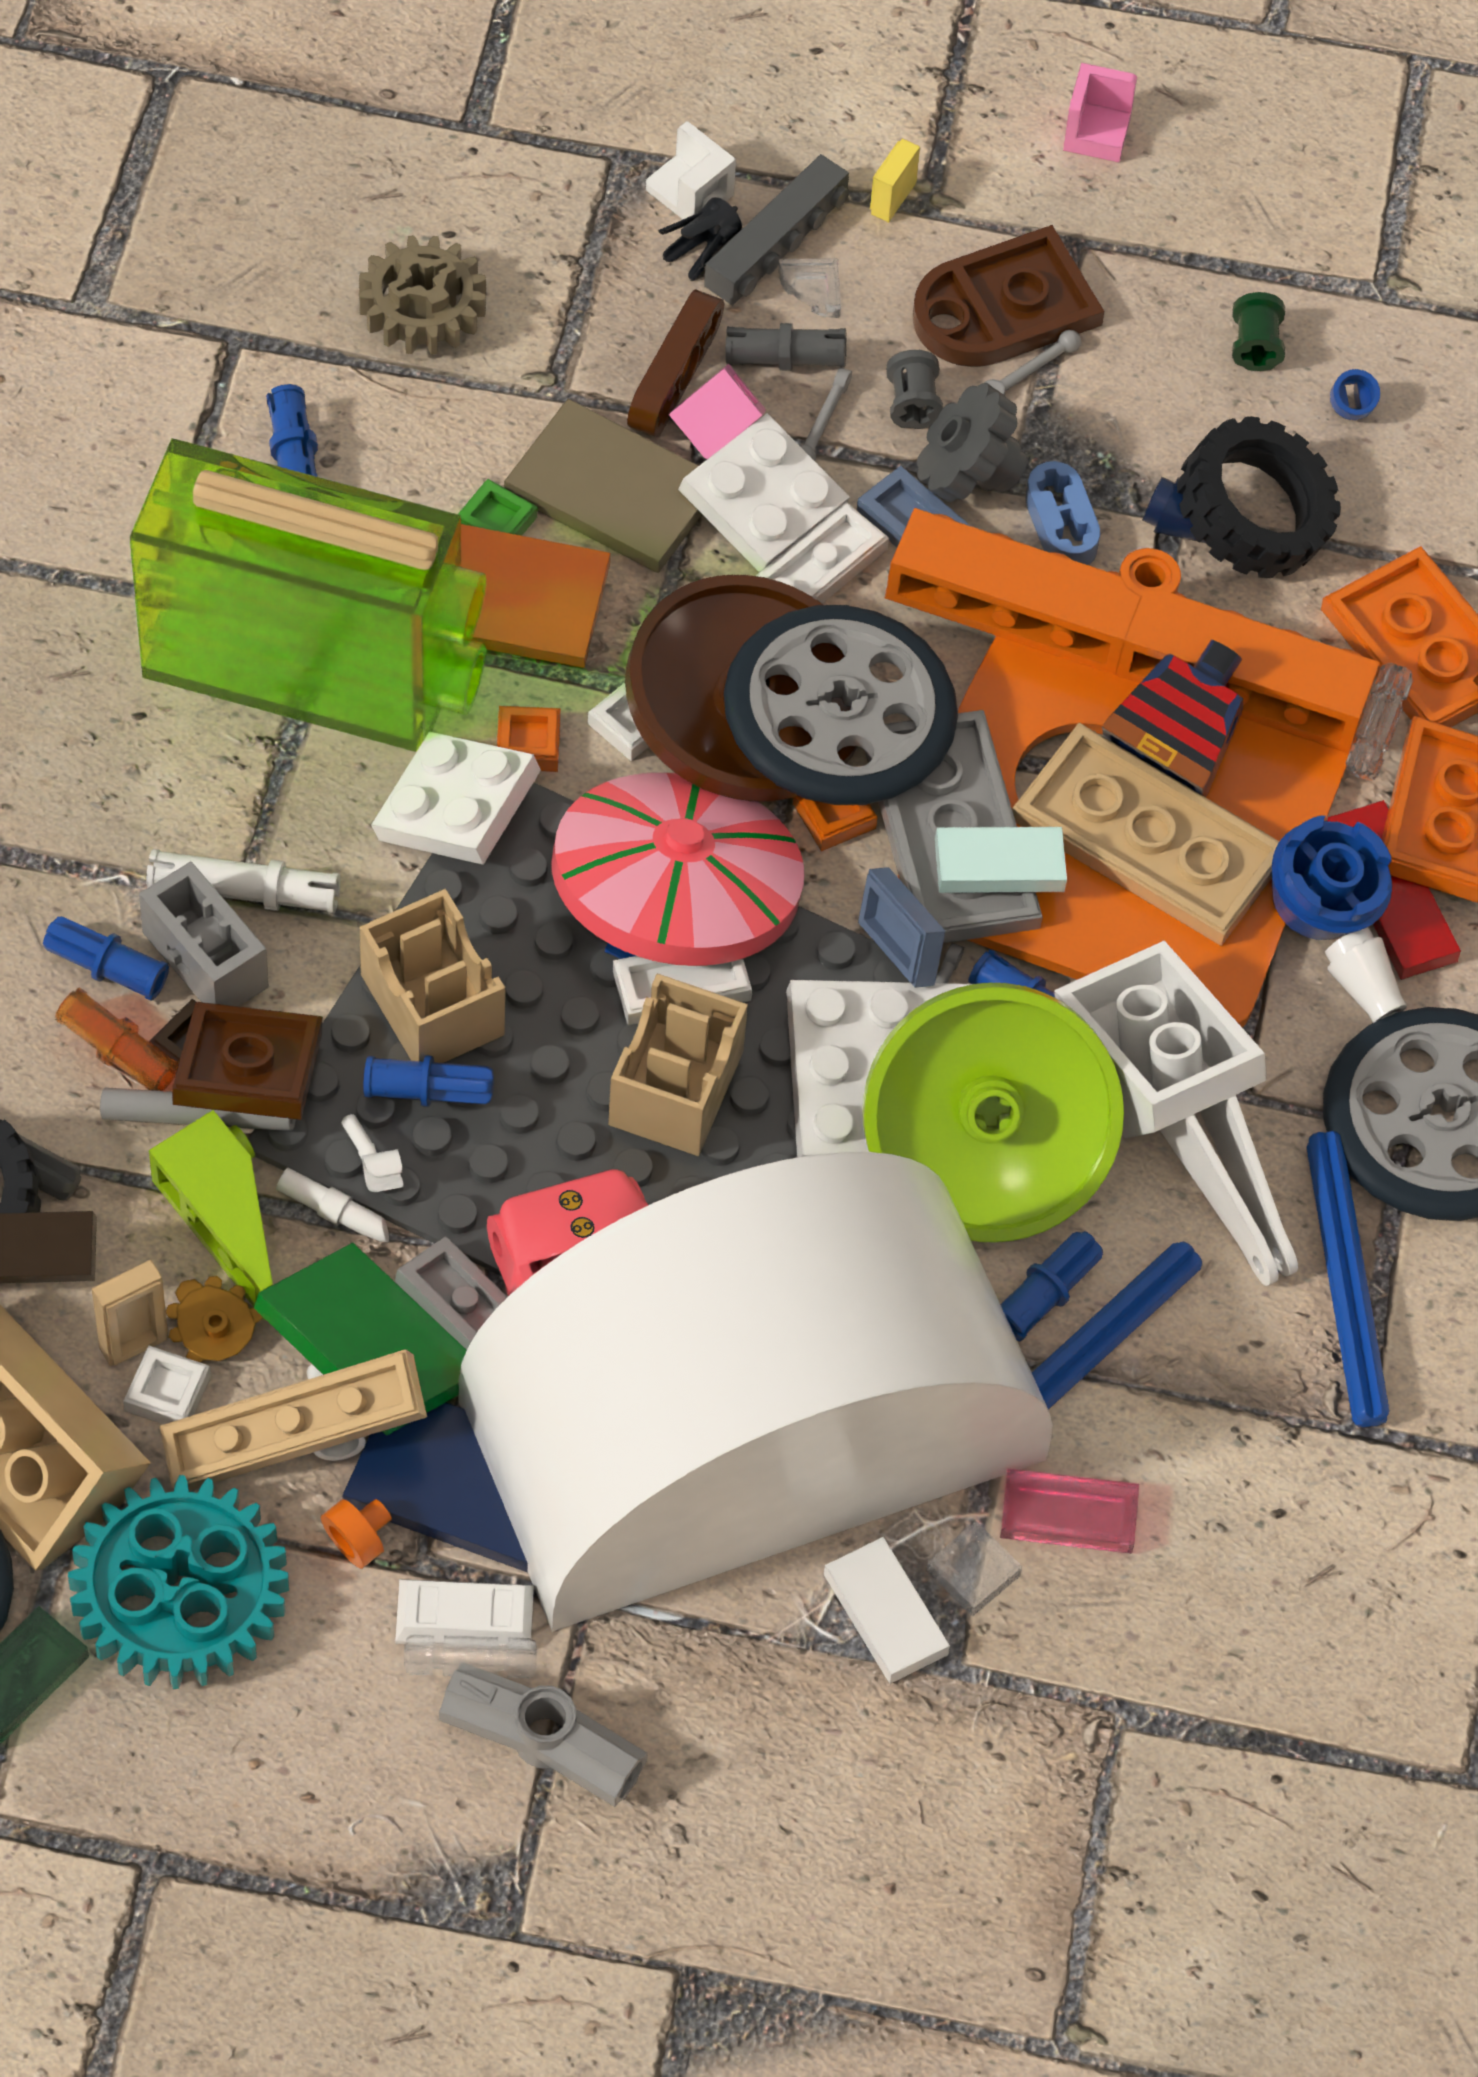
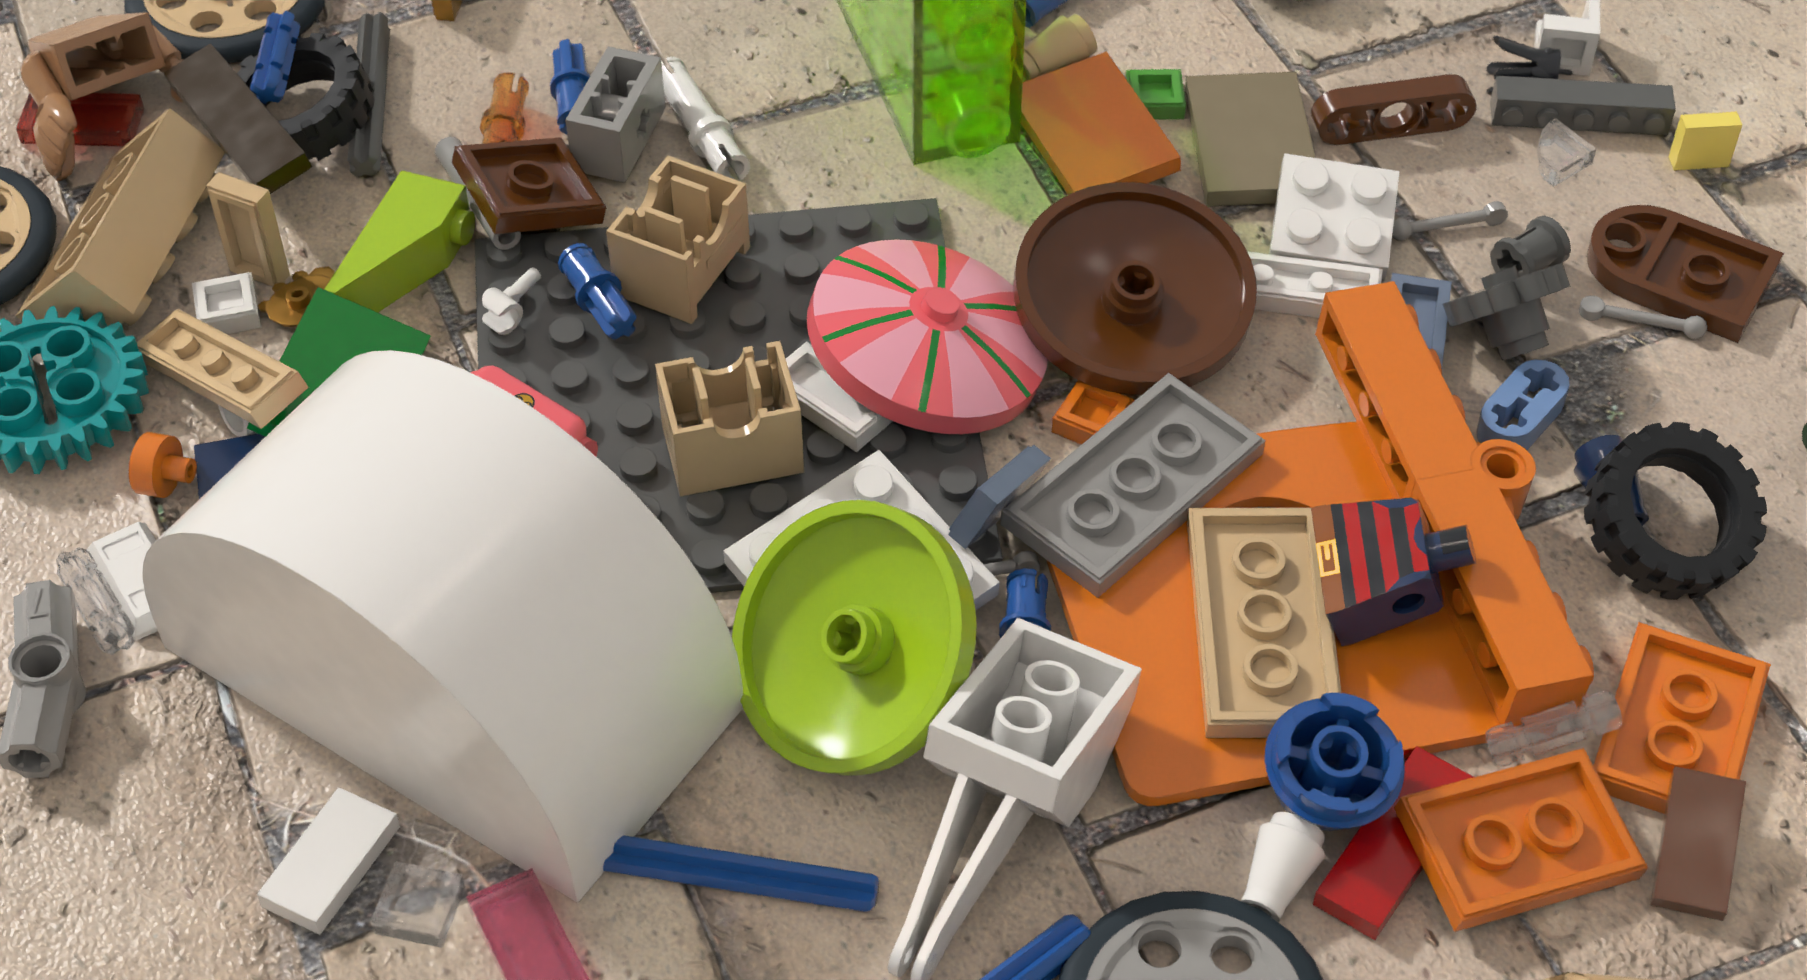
camera: 60 degrees right, 10 degrees down
white piece [276,1168,389,1243] -> none
white plate [371,732,541,865] -> none
orange tile [497,706,561,772] -> none
bright pink panel [669,364,766,459] -> none
wedge [724,605,958,805] -> none
dark grey pin [725,323,847,371] -> none
light aqua tile [935,827,1067,893] -> none
blue axle [1000,1231,1103,1342] -> none

